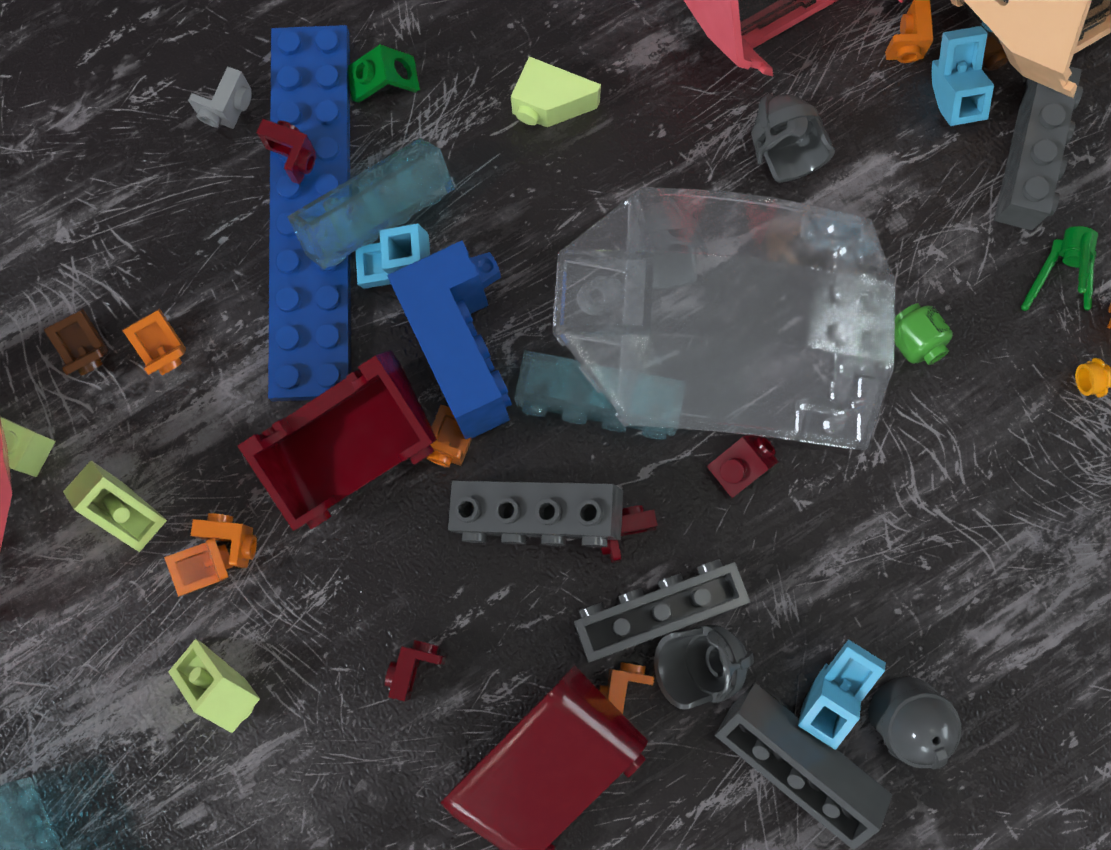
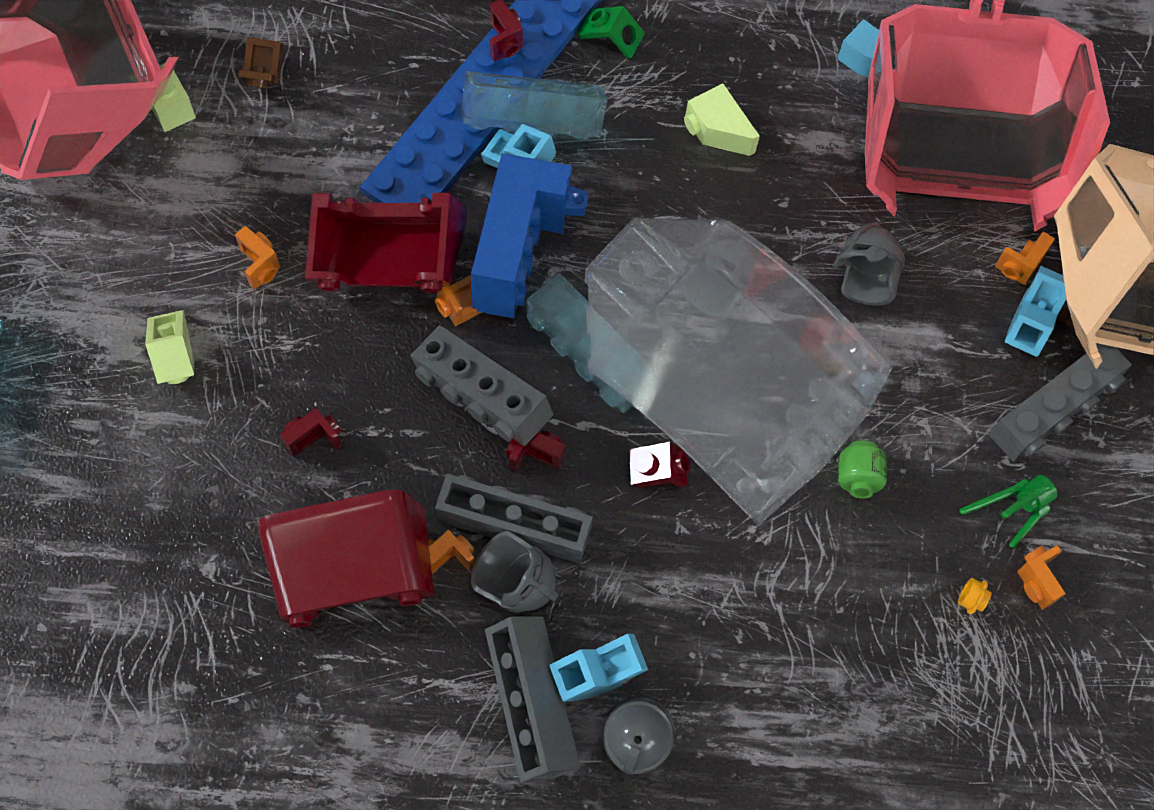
camera: 30 degrees right, 10 degrees down
yellowish green slope [63,461,167,552] -> none
orange bracket [123,308,186,375] -> none
orange bracket [164,538,233,597] -> none

